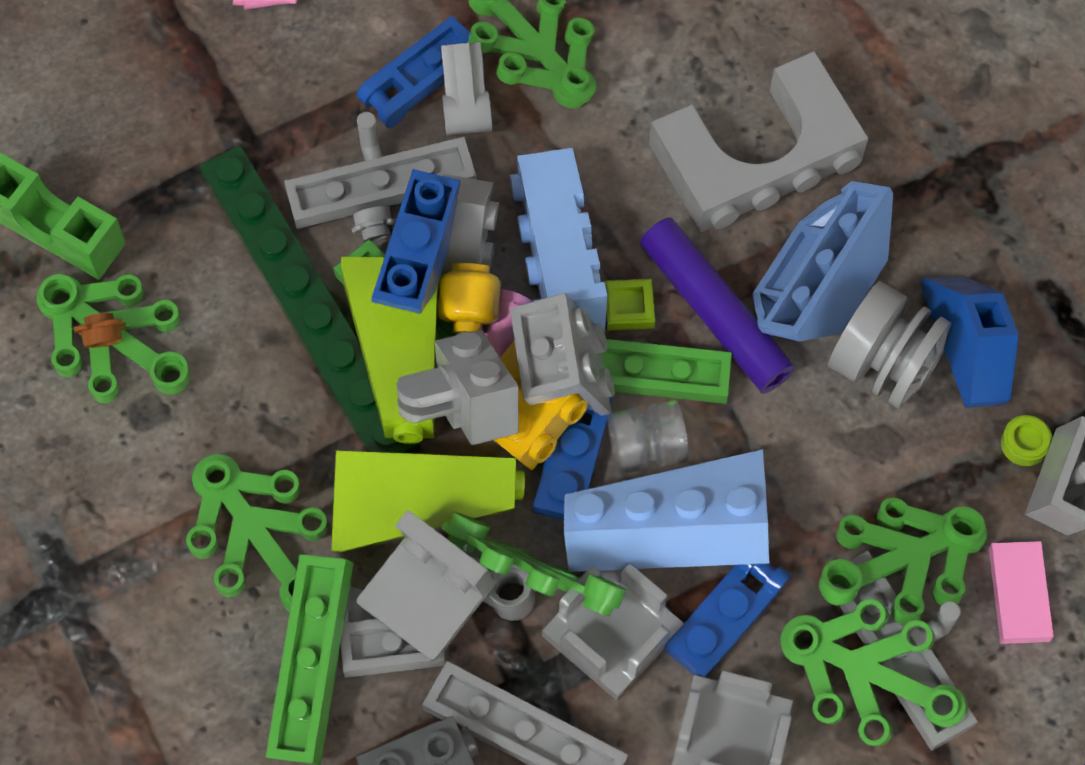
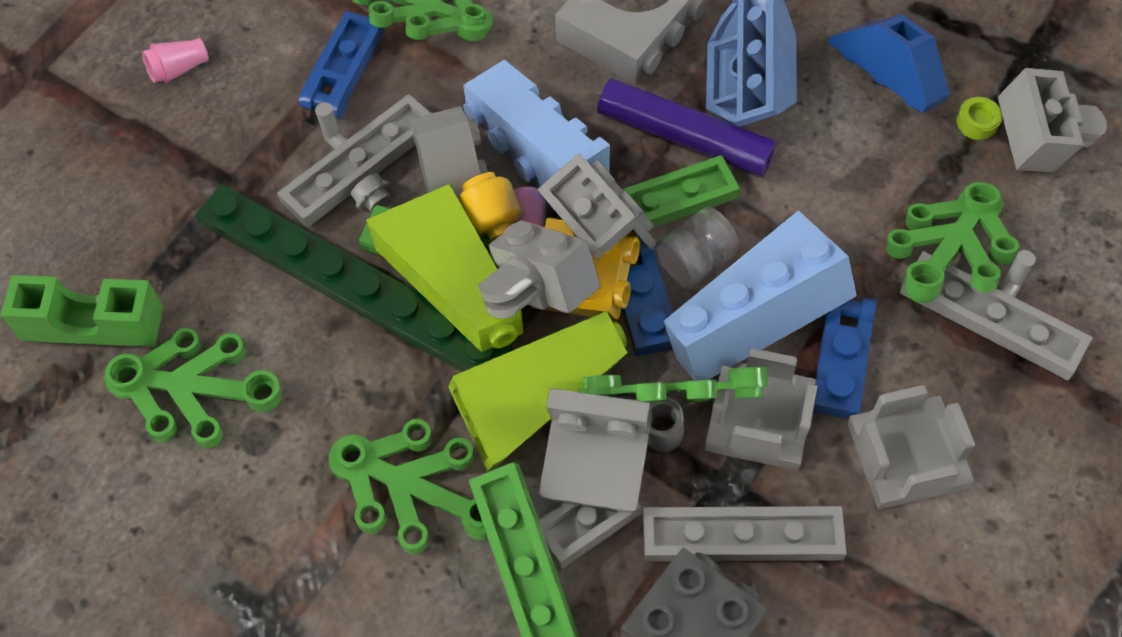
camera: 25 degrees left, 5 degrees down
dark orange plate [74,313,126,348] -> none
blue slope [372,169,460,314] -> none
light grey piece [441,42,492,136] -> none
lime tile [604,279,655,331] -> none
bright green plant [780,599,968,746] -> none
light grey wheel [828,281,952,409] -> none
bright pink tile [989,541,1054,644] -> none

